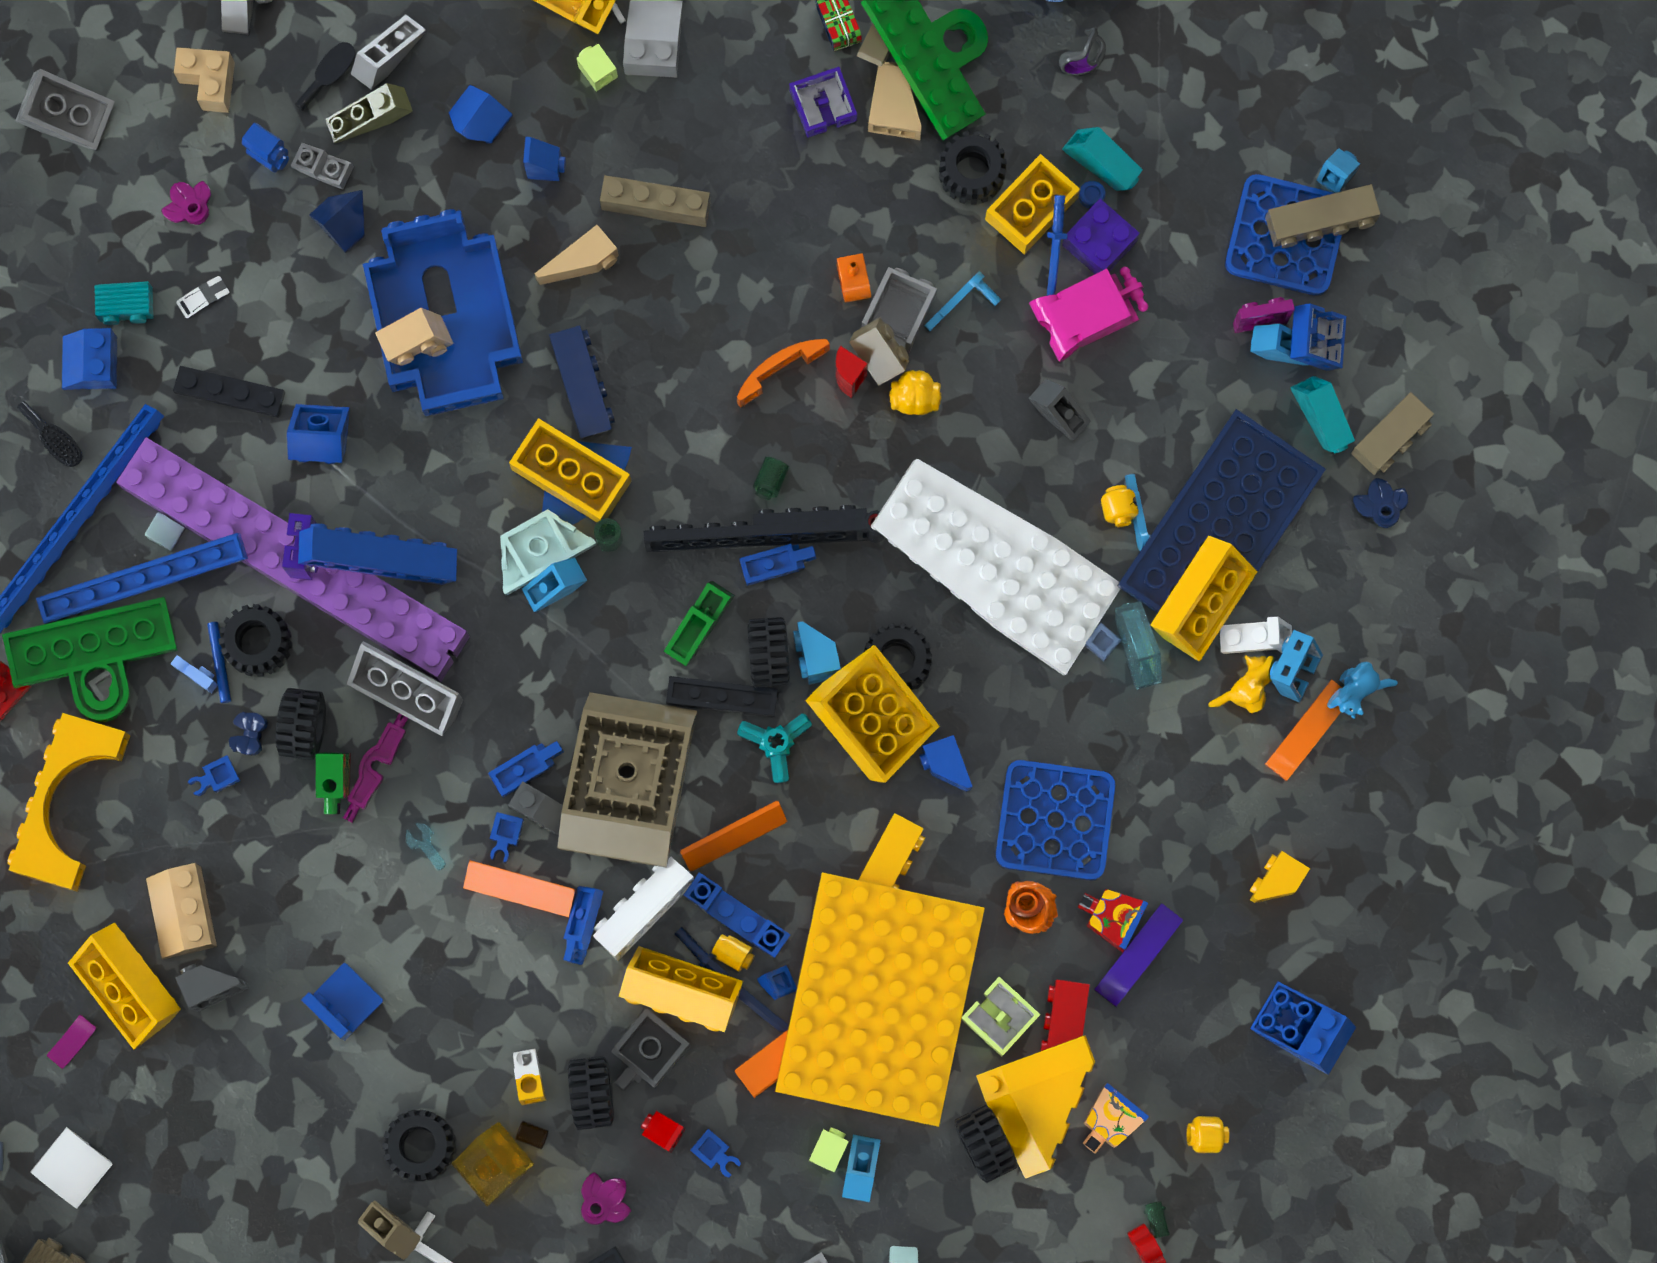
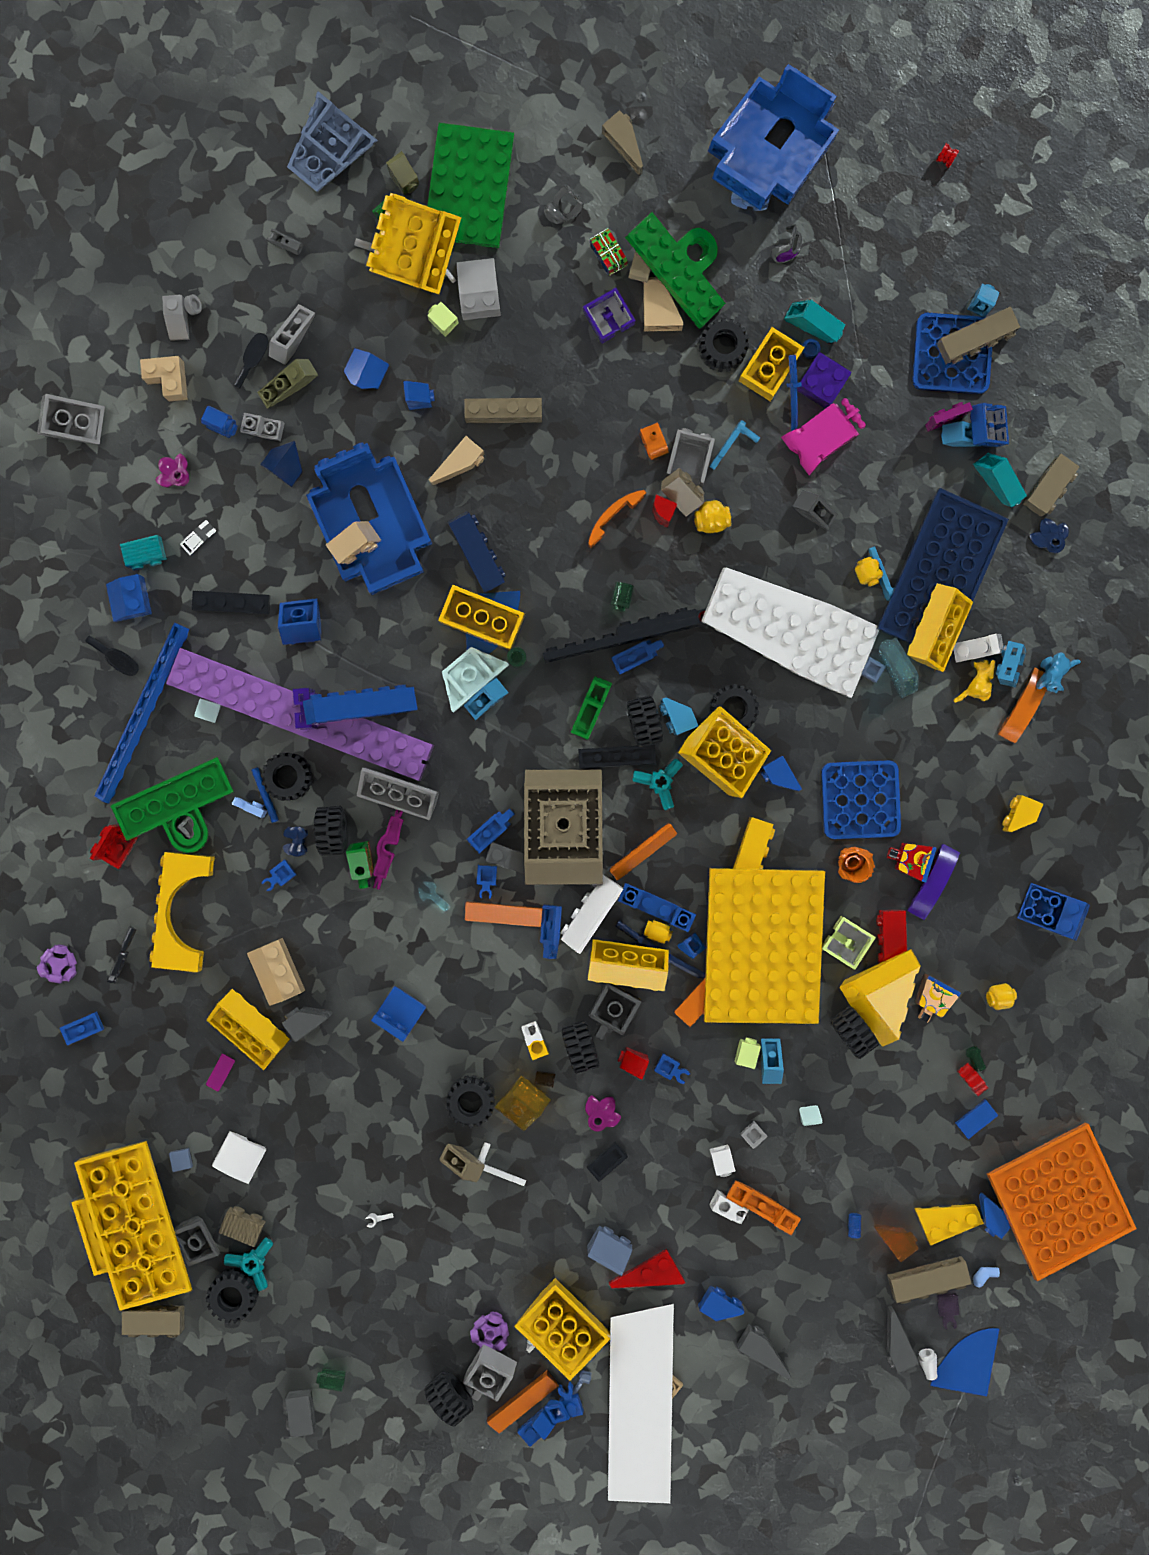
camera: 10 degrees left, 10 degrees up
blue tile [36,533,248,624] -> none

